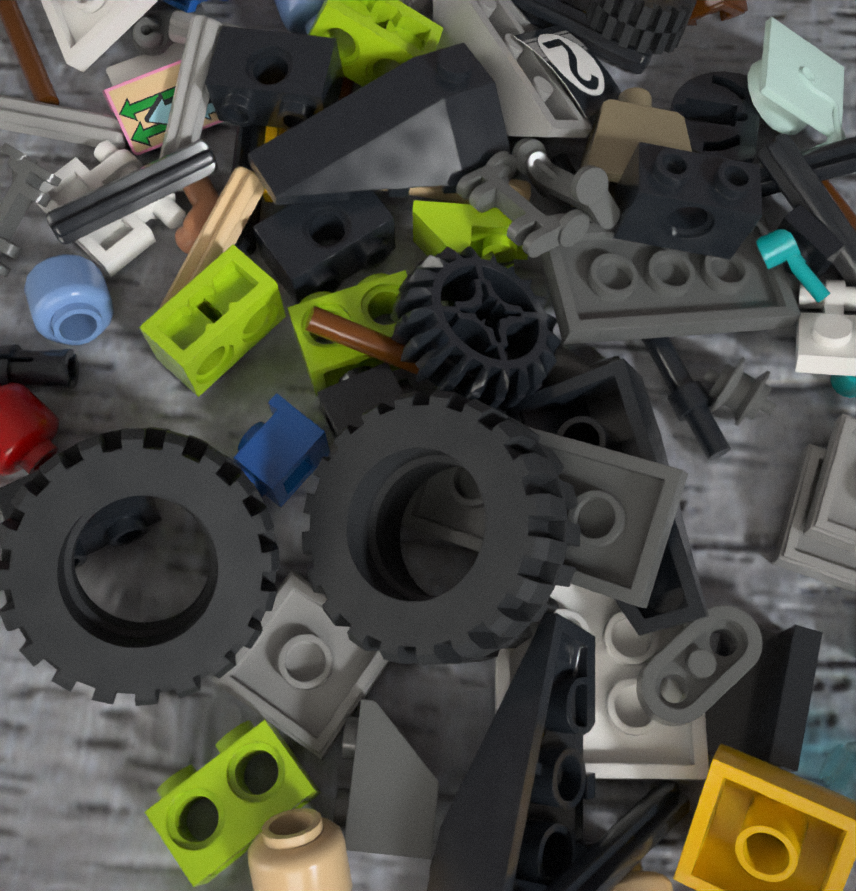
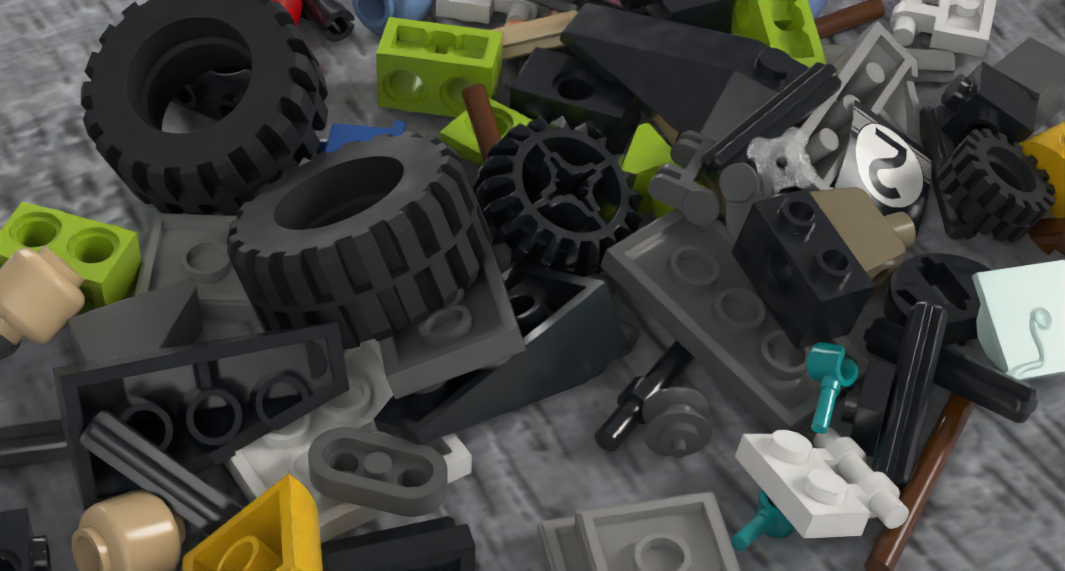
camera: 55 degrees right, 25 degrees down
none -> black axle [700,62,842,182]
none -> clear plate [747,128,817,198]

